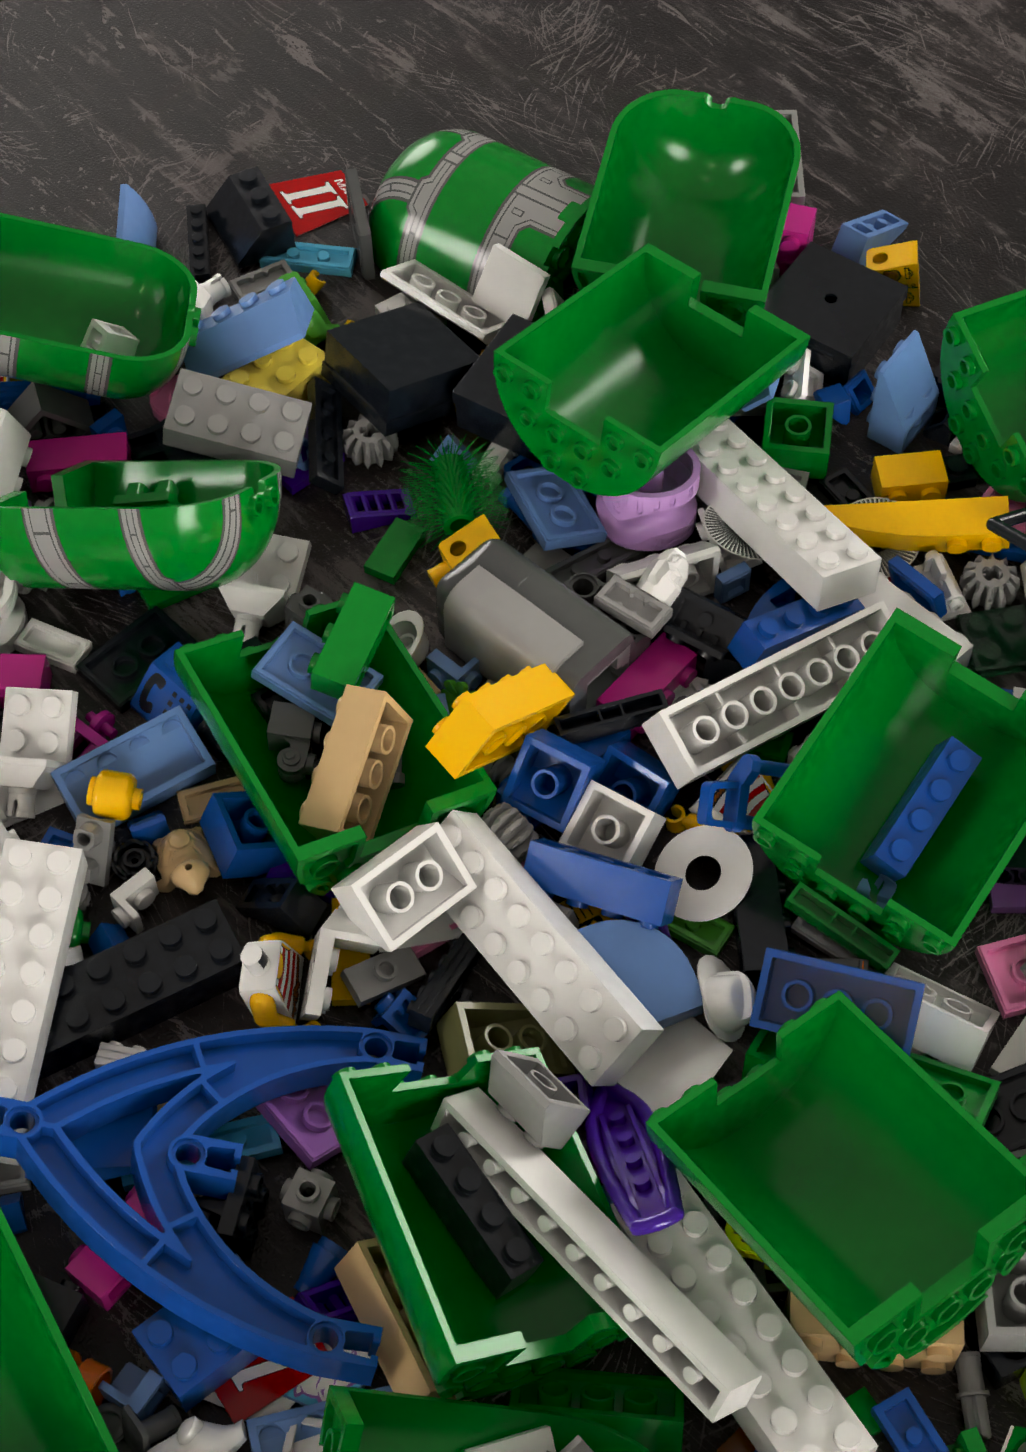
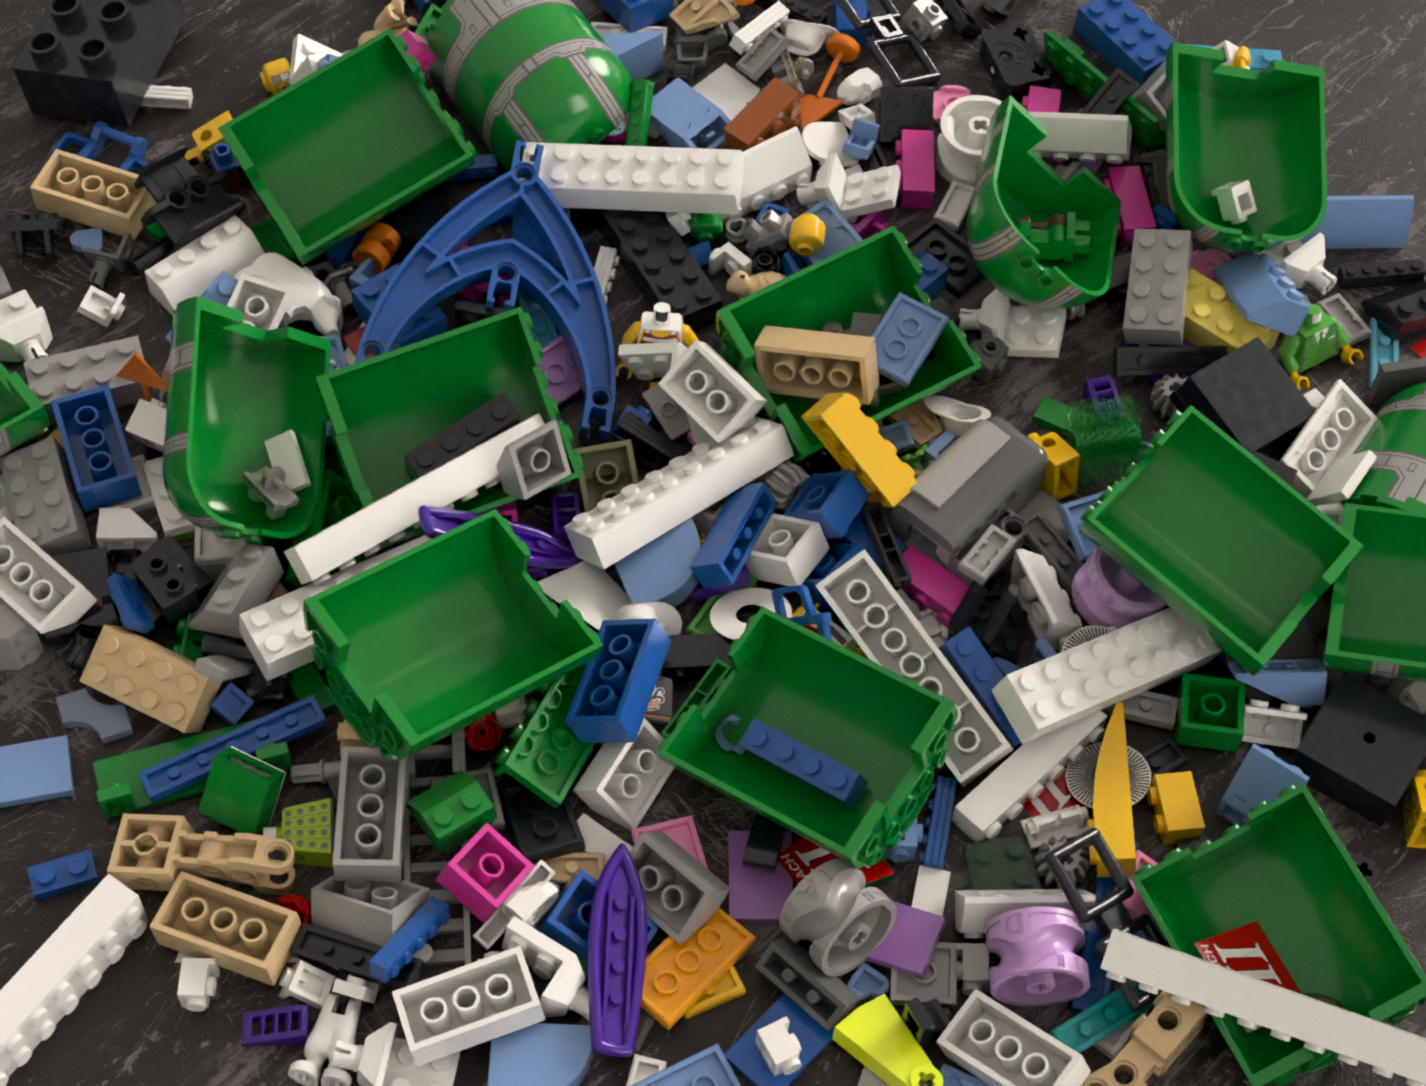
camera: 85 degrees right, 0 degrees up
green brick [307,582,395,699] -> none
white rock [636,547,689,607] -> none
blue slope [813,383,851,425] -> none
blue tile [888,555,947,618] -> none

